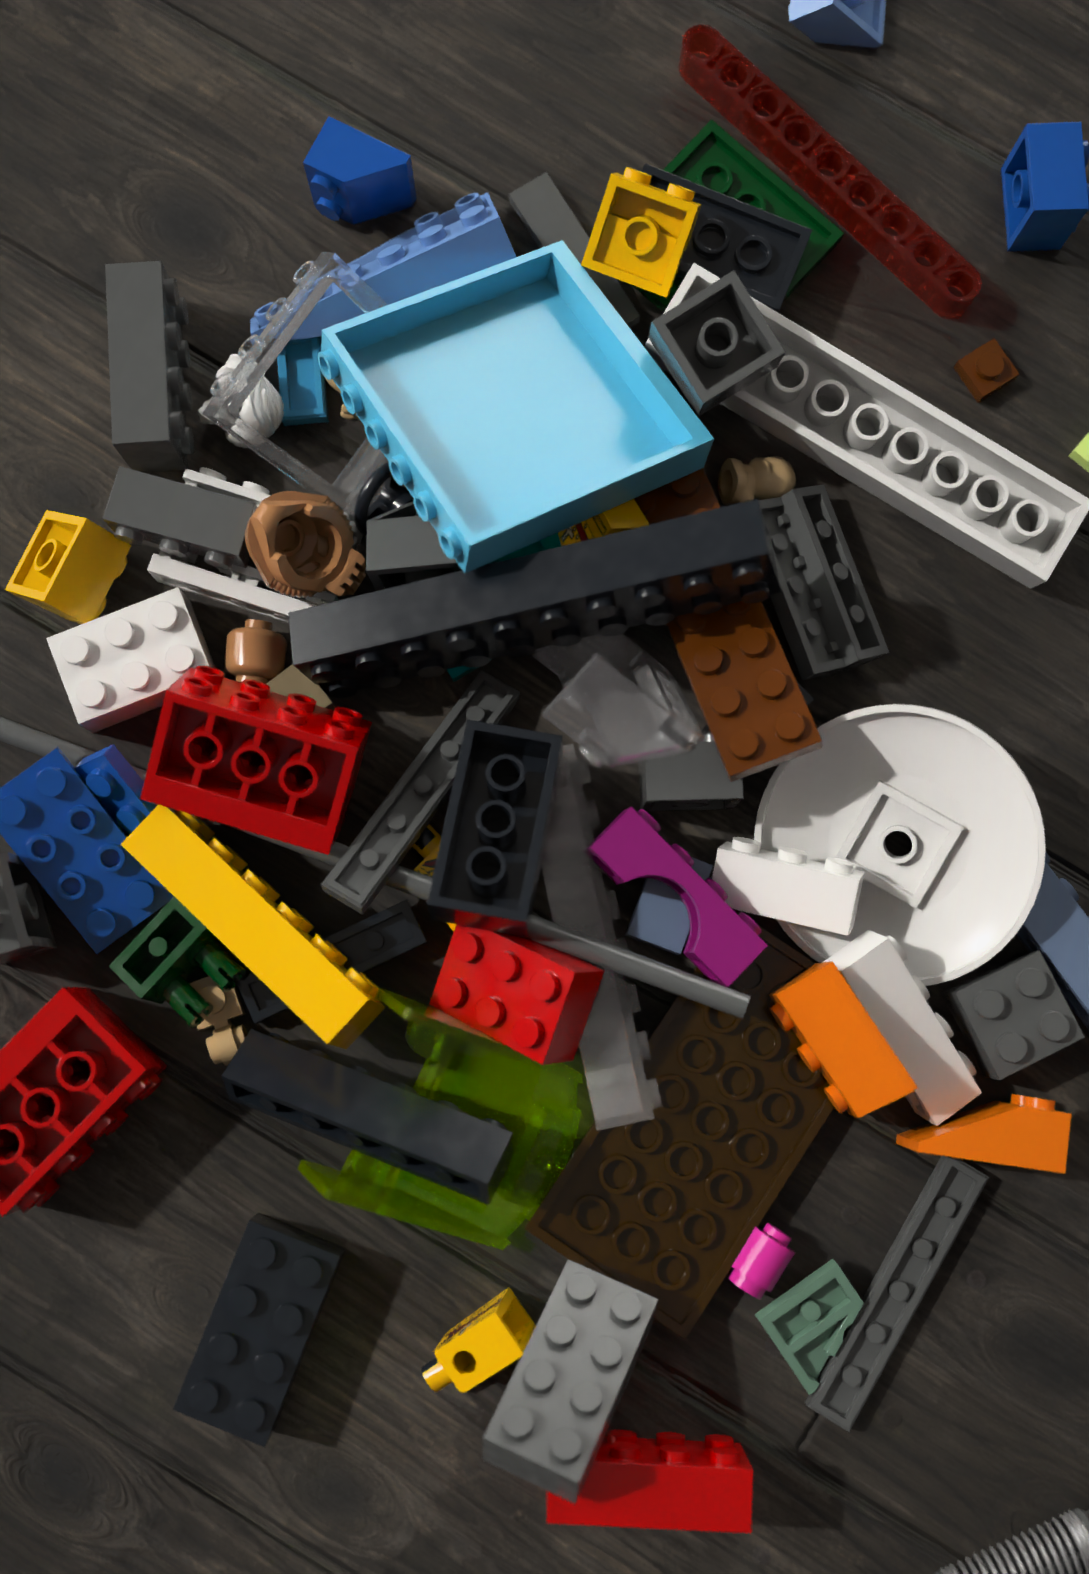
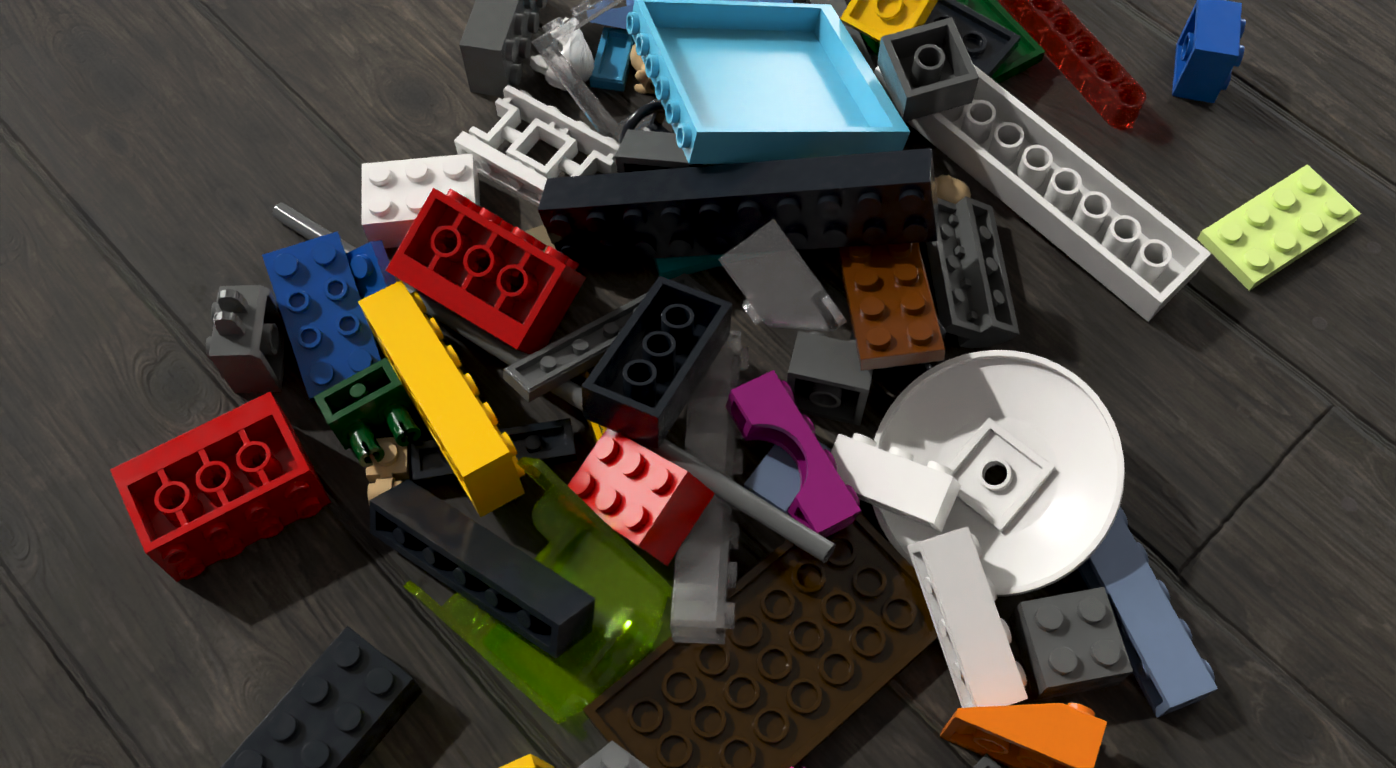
camera: 20 degrees right, 20 degrees down
yellow slope [5,510,132,624] -> none
dark grey brick [102,466,257,570] -> none
medium nougat head [223,619,287,684] -> none
medium nougat helmet [244,491,366,598] -> none
orange slope [769,961,918,1118] -> none
reddish brown plate [953,338,1019,403] -> none

